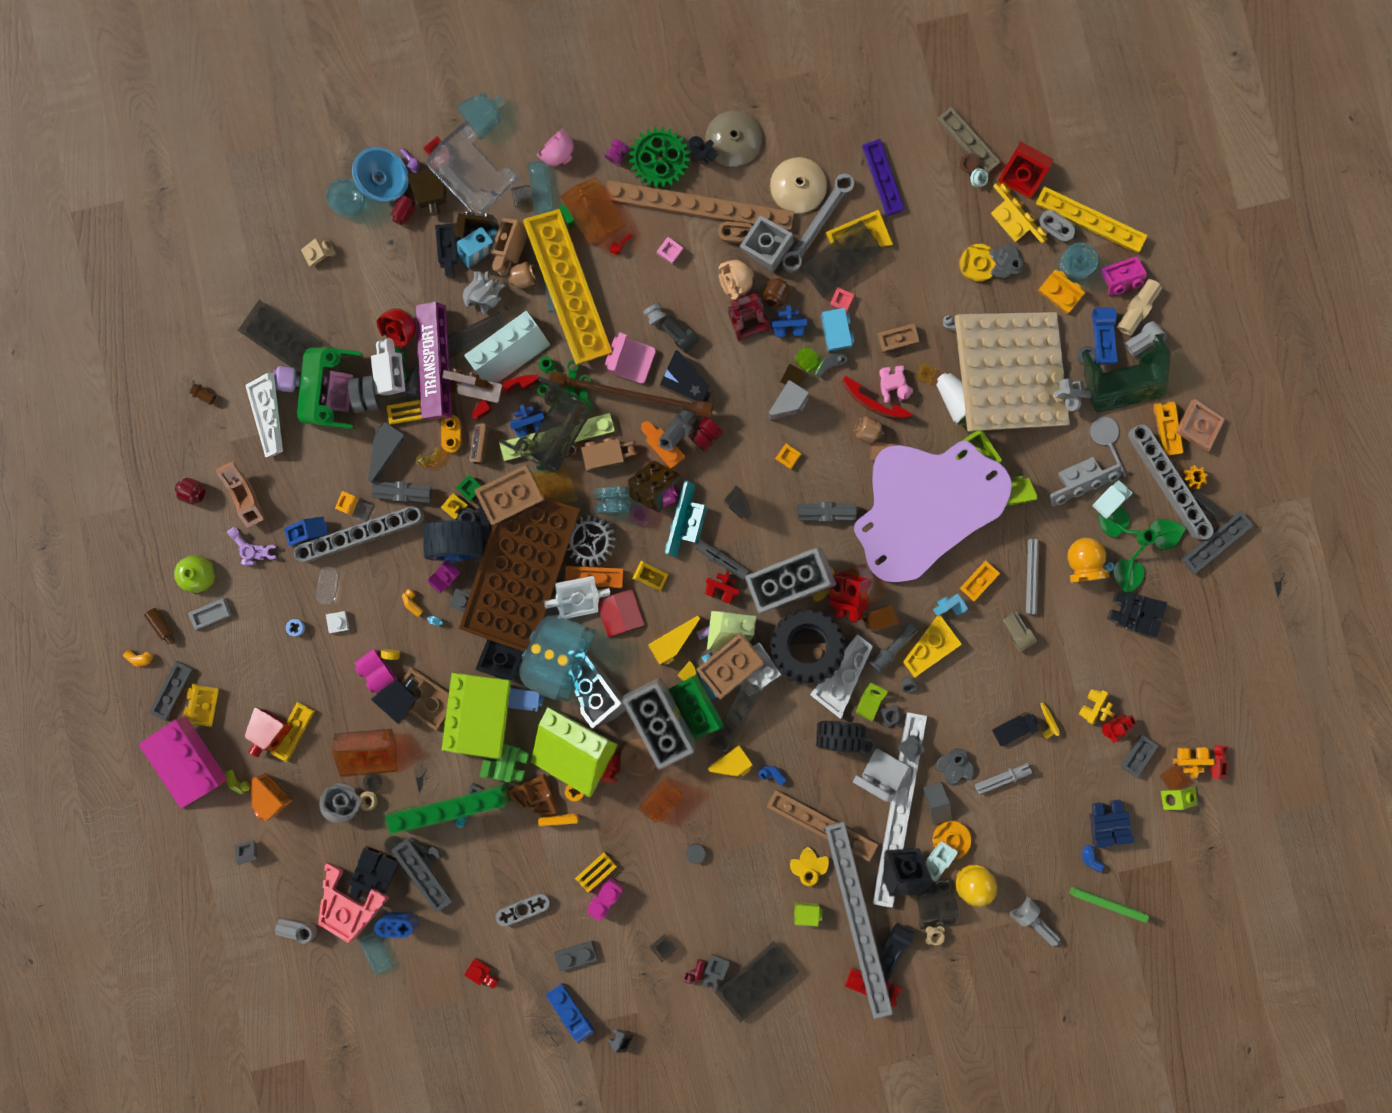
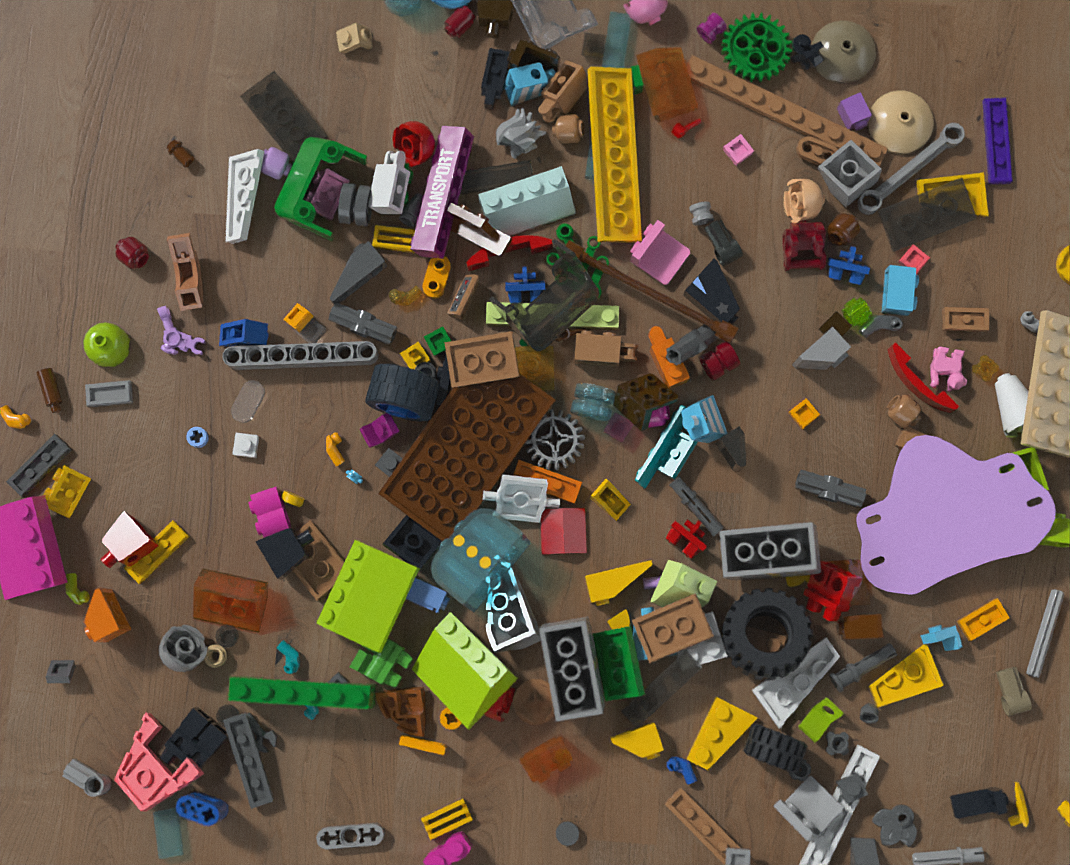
camera: 20 degrees right, 5 degrees down
none -> teal arm [276,640,300,674]
none -> medium azure torso [681,395,728,443]
none -> yellow wing [686,697,758,770]
none -> medium lavender brick [837,92,872,130]

